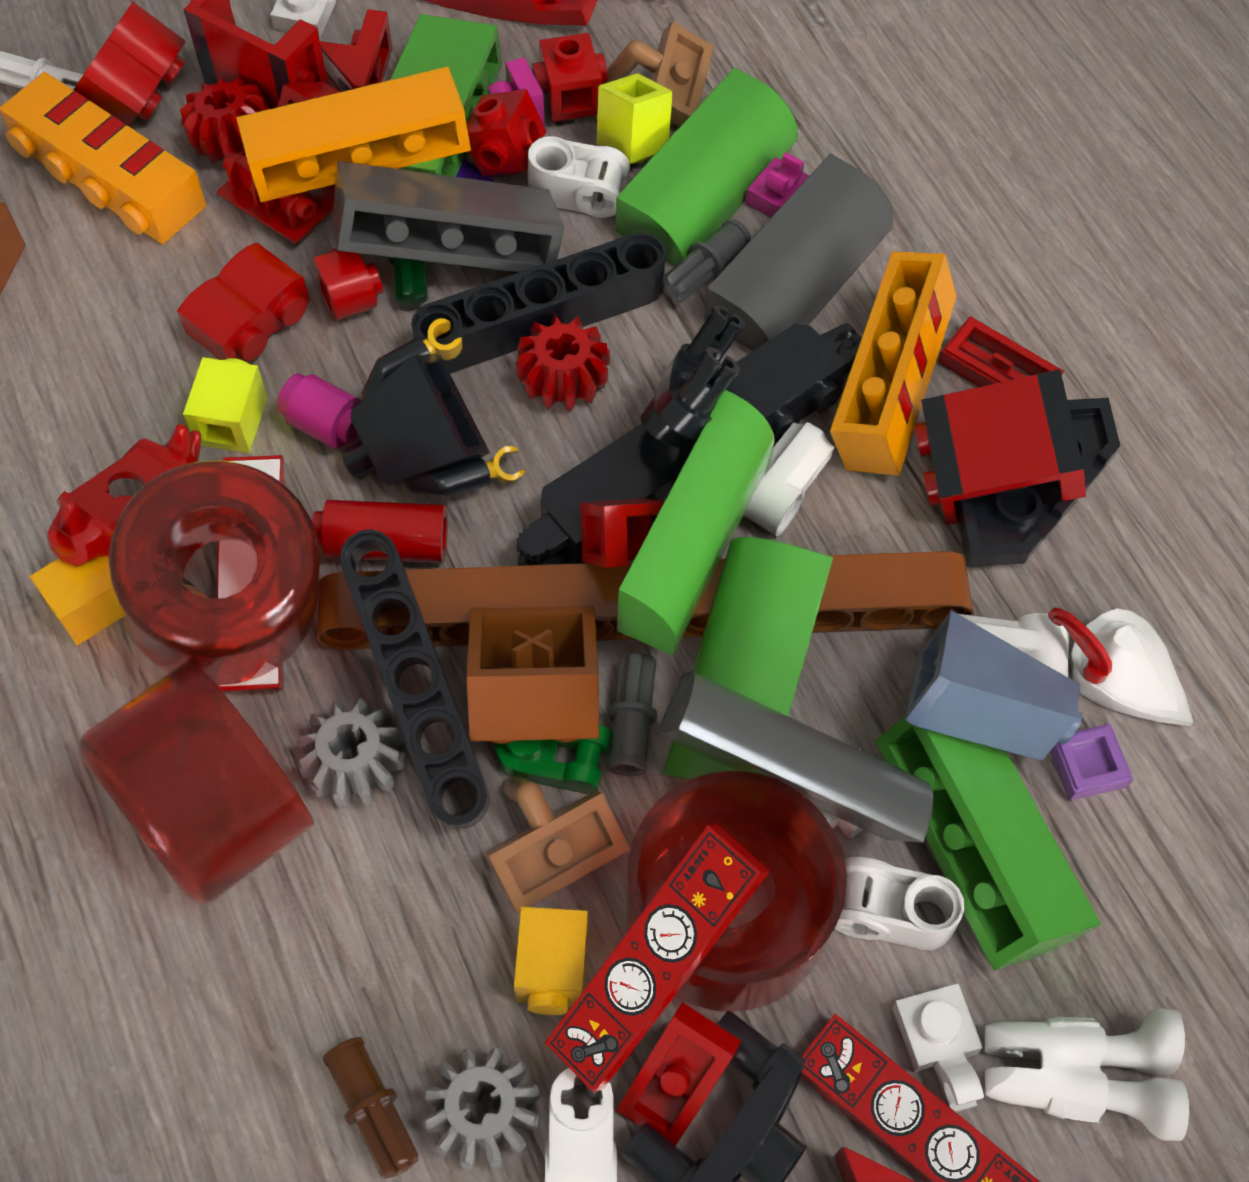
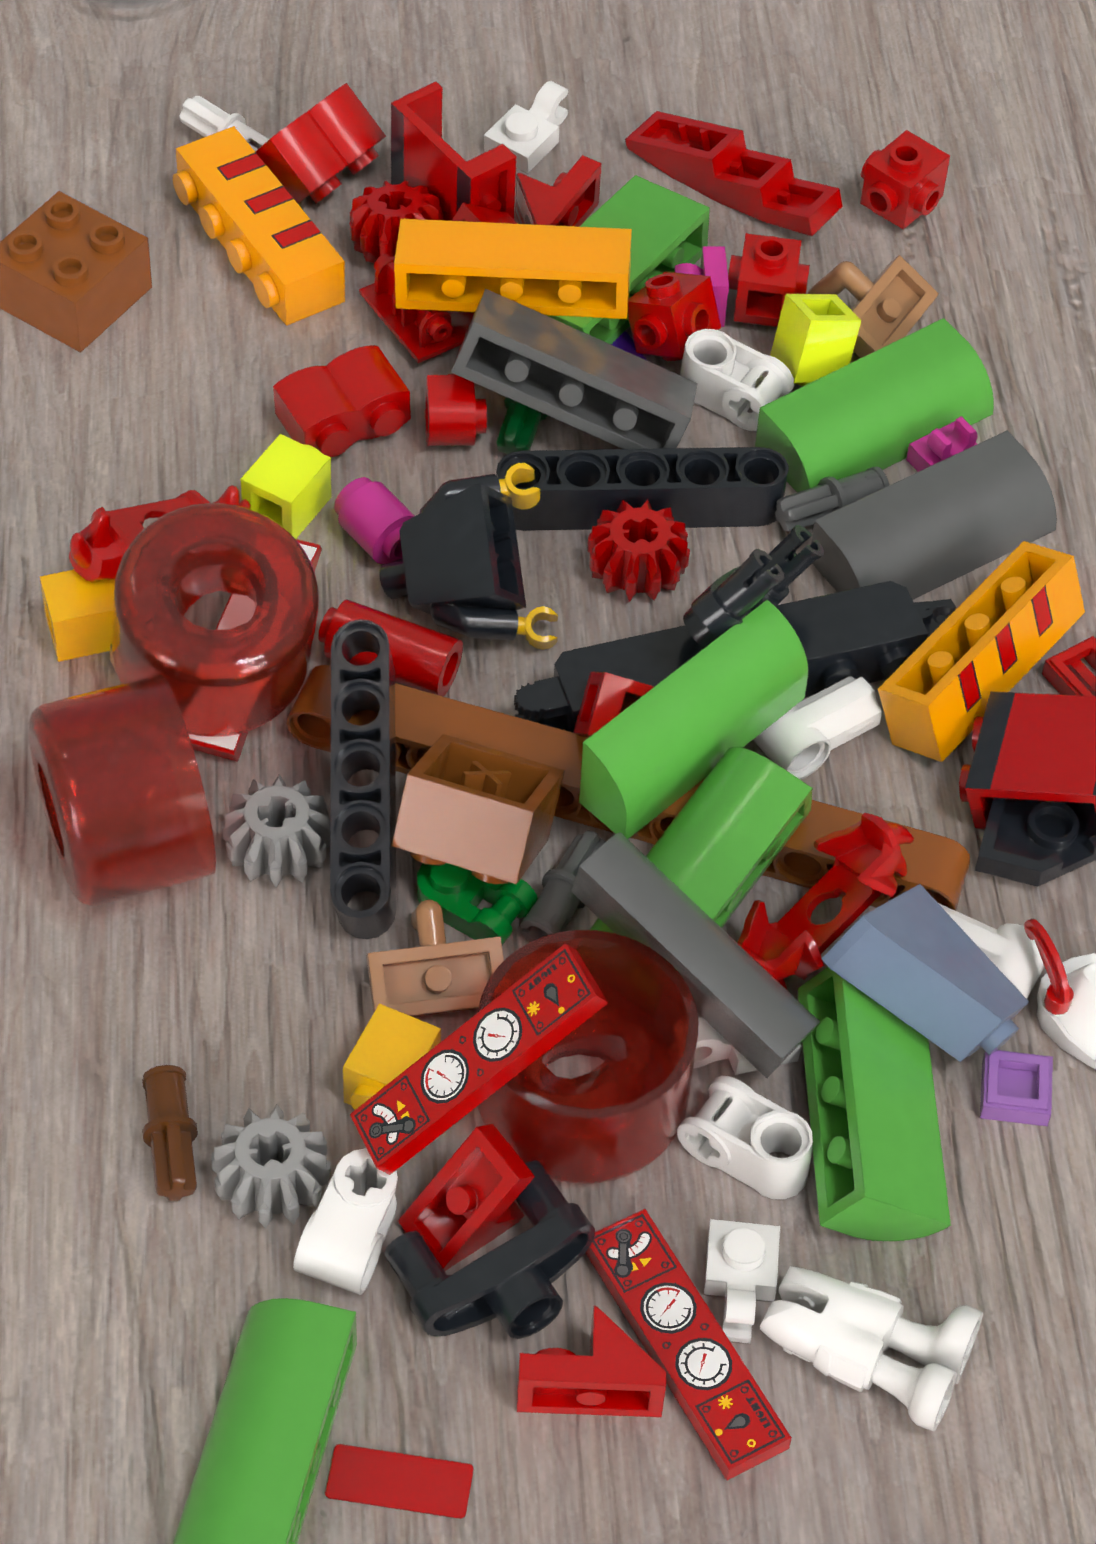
camera: 20 degrees right, 10 degrees down
none -> red piece [737,813,914,992]

